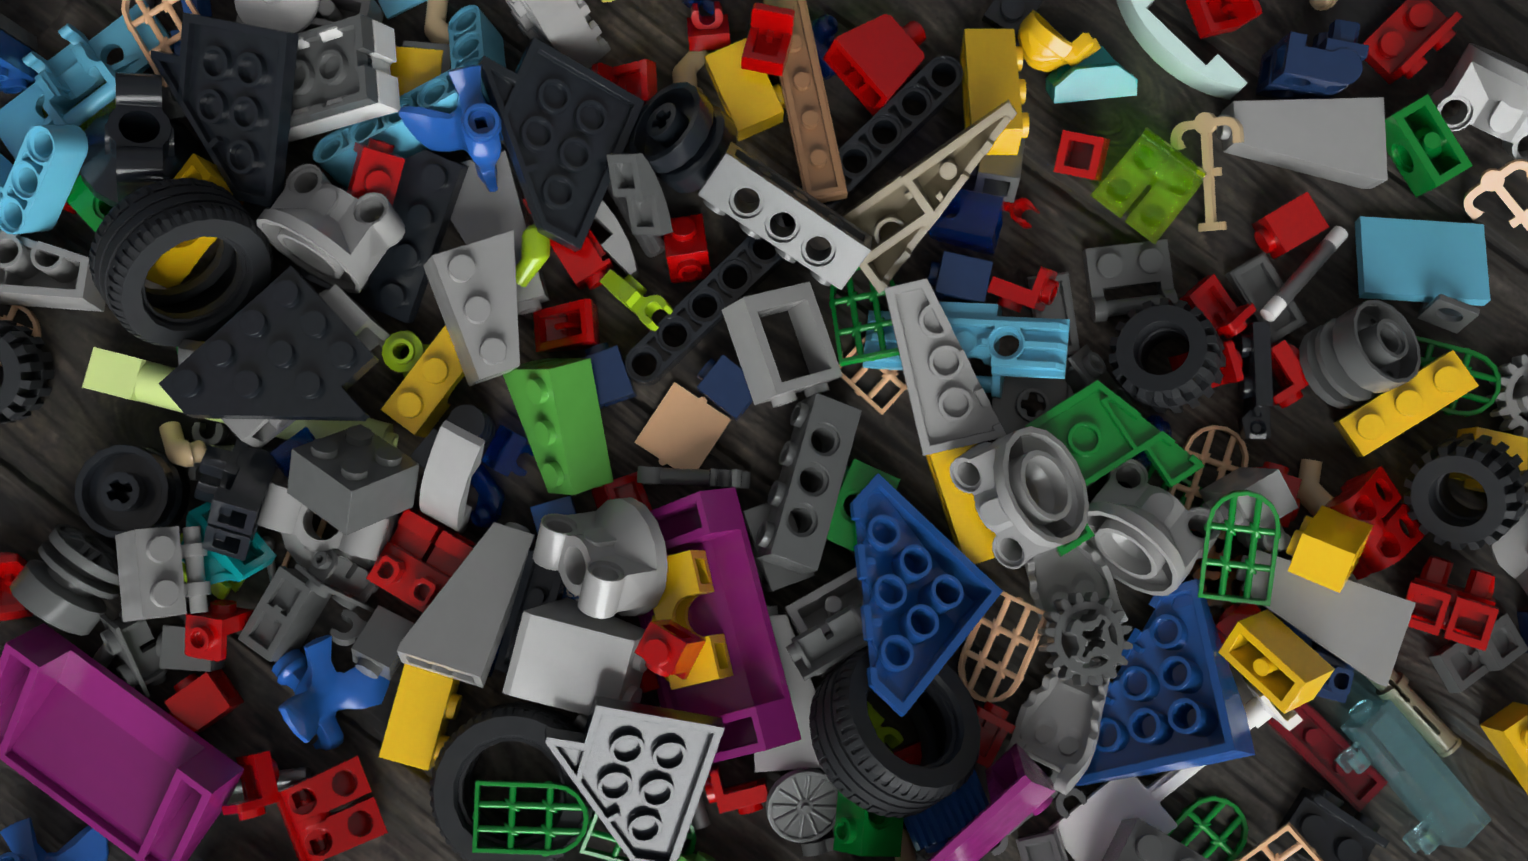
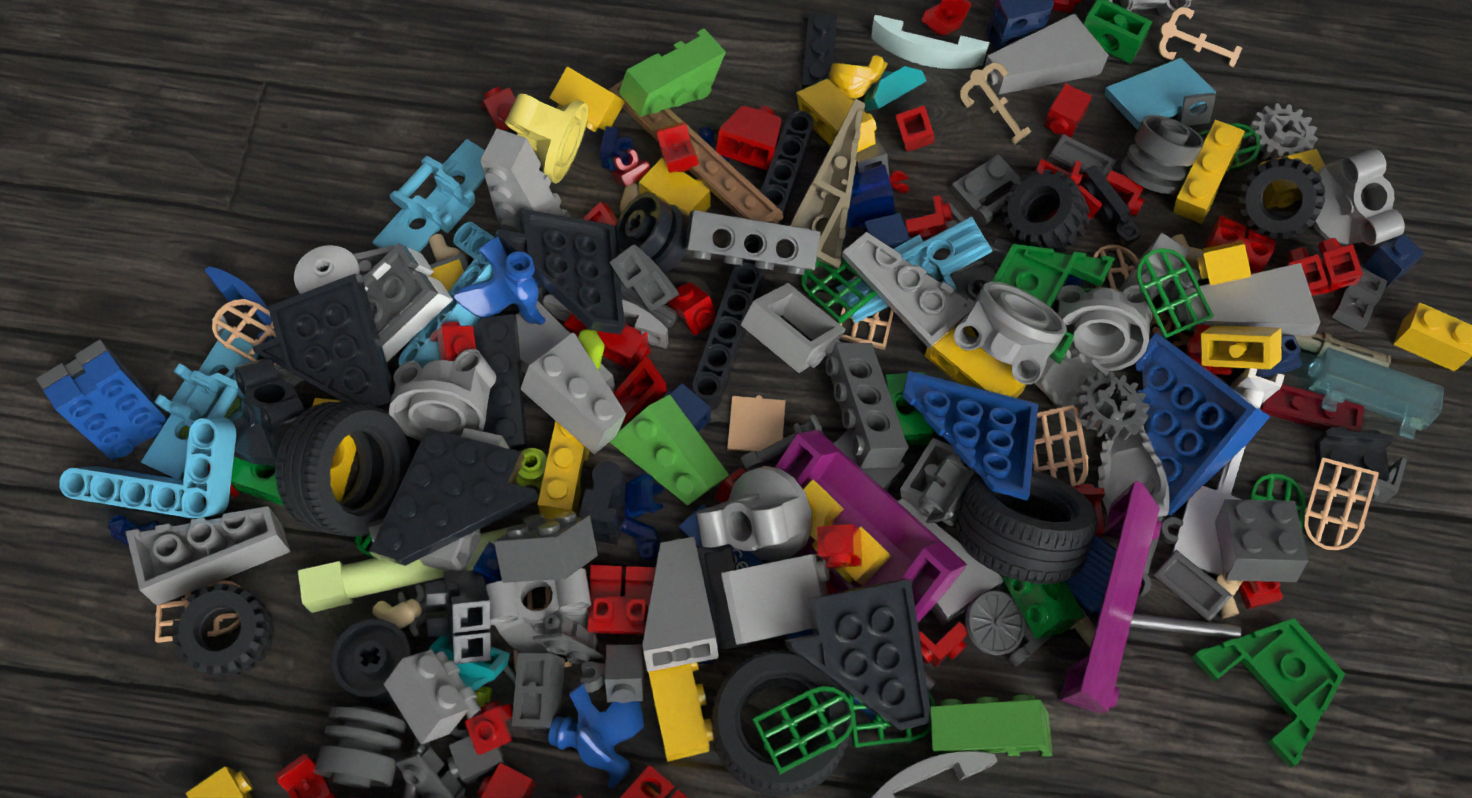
camera: 30 degrees left, 20 degrees down
light grey slope [419,420,485,534] -> none
lime plate [599,269,673,331] -> none
dark blue brick [696,355,753,422] -> none
clear neon green hips [1090,127,1207,244] -> none
flat silver bar [1260,226,1348,322] -> none

